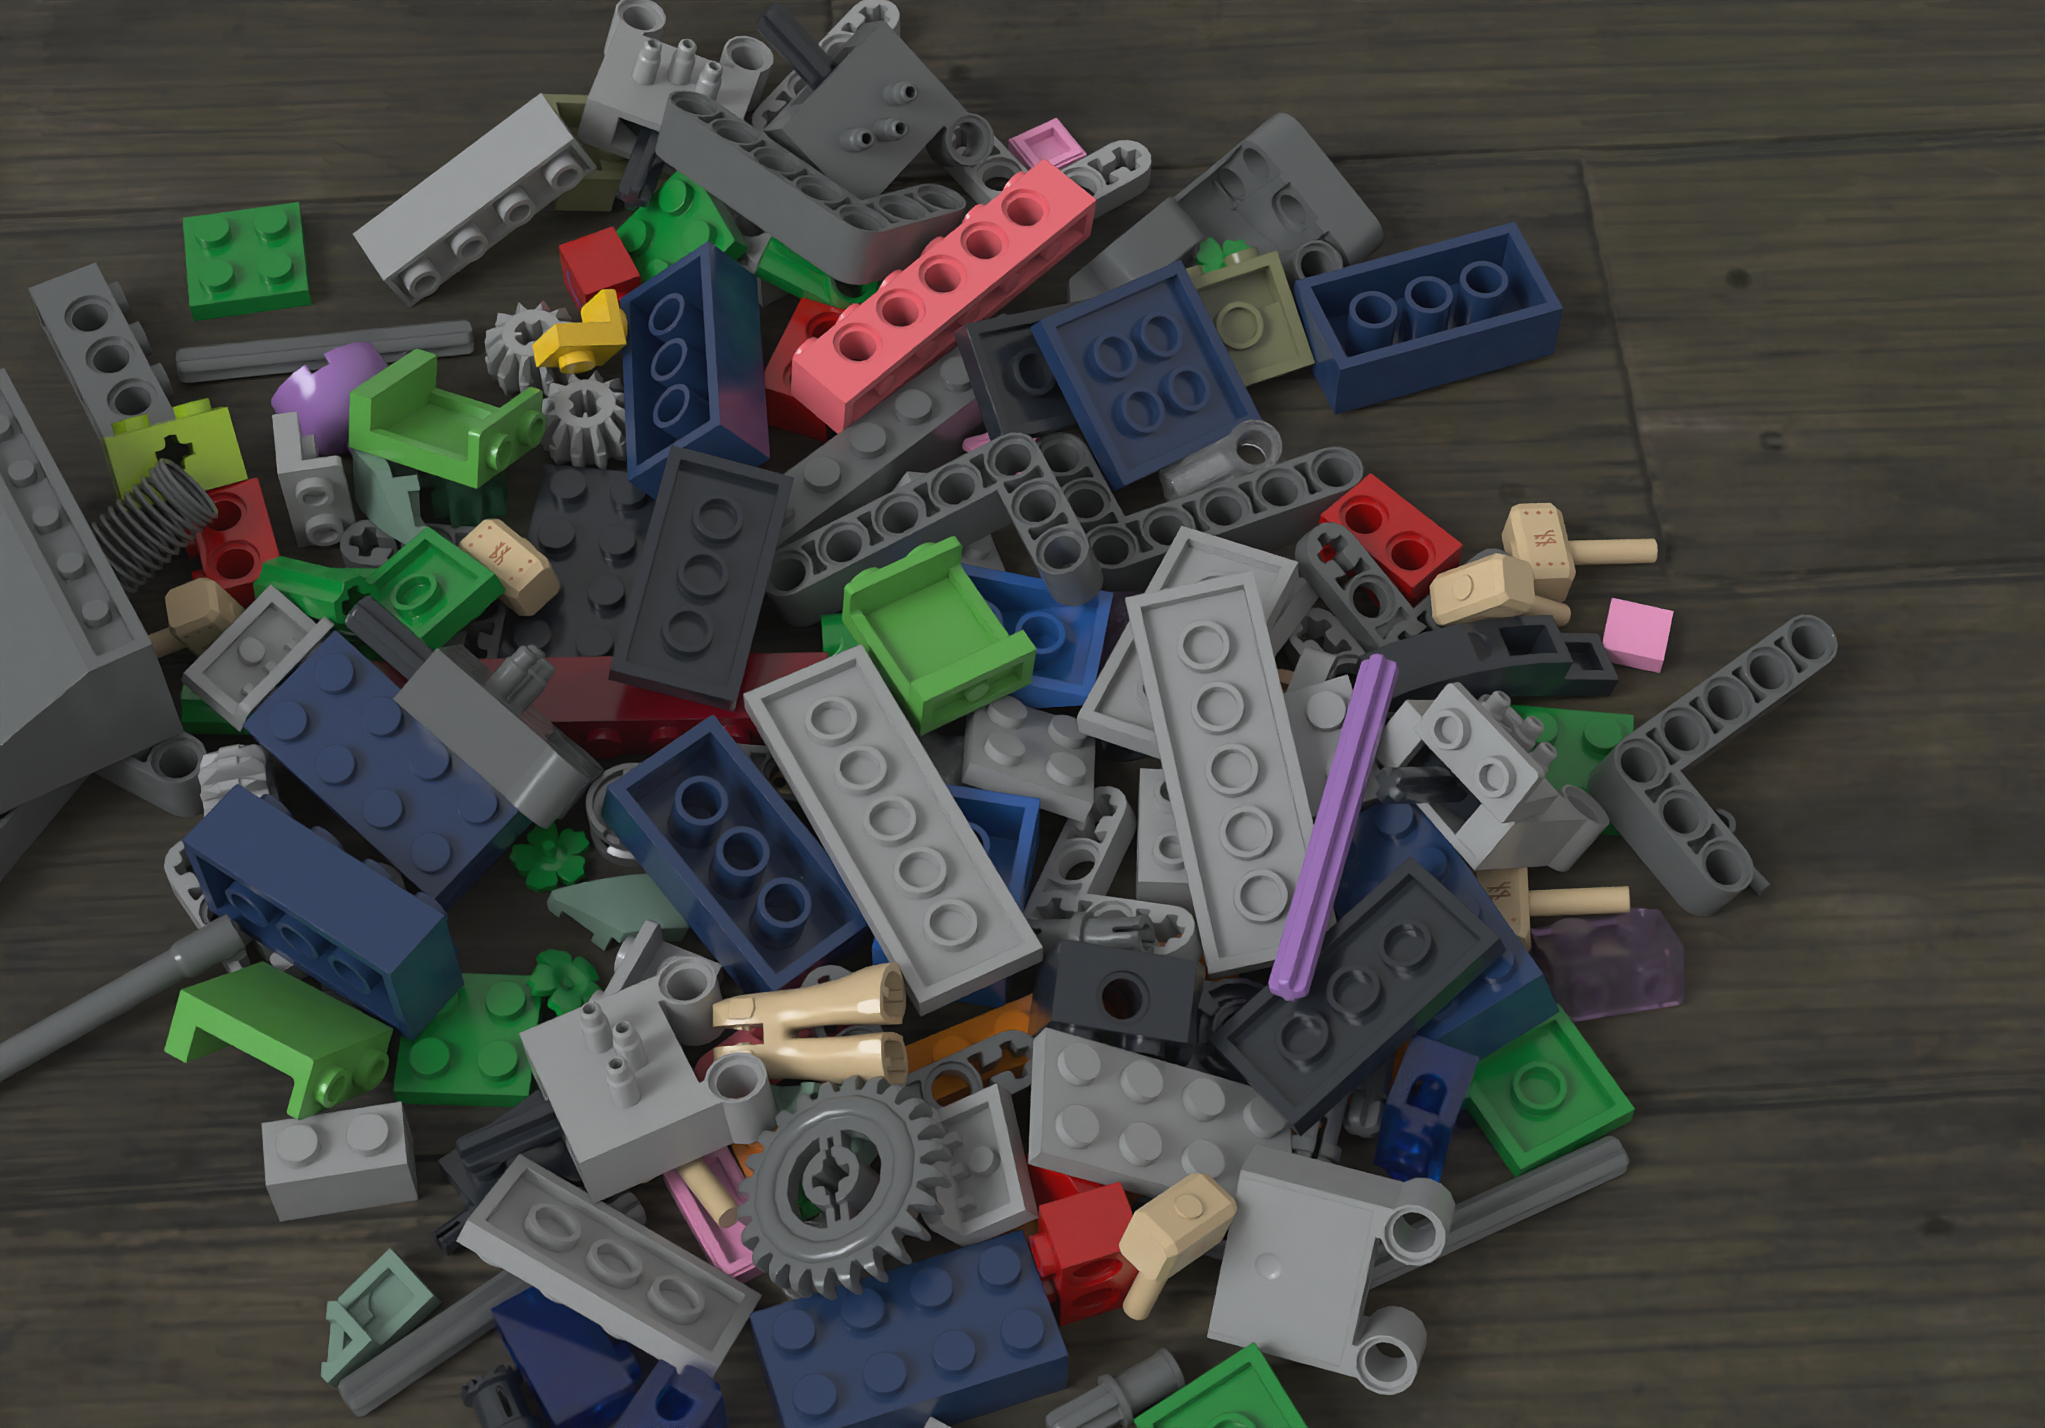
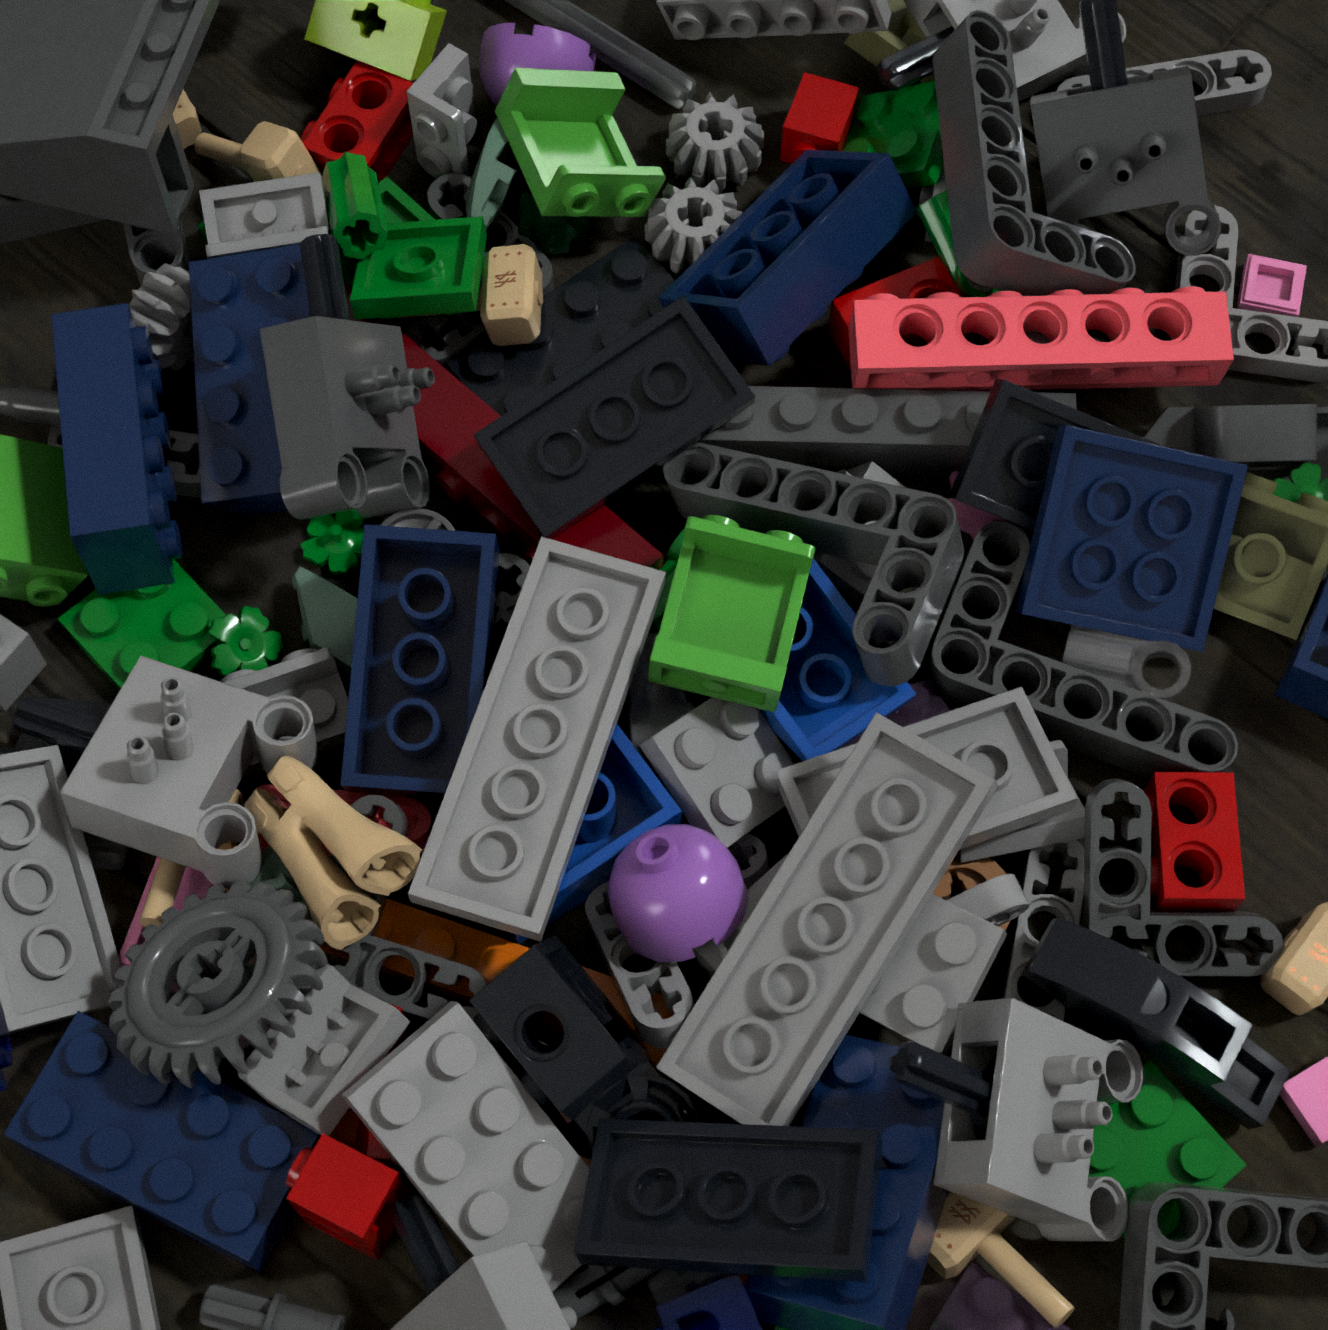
camera: 45 degrees right, 10 degrees up
dark grey piece [92,458,218,601] -> none
yellow bracket [532,289,628,374] -> none
dark grey pin [1025,911,1155,956] -> none
tan piece [1119,1173,1237,1320] -> none
medium lavender axle [1268,654,1399,1002] -> none
light grey bracket [1412,682,1559,824] -> none
tan piece [1430,553,1571,628] -> none
none -> medium lavender cylinder [608,824,749,962]

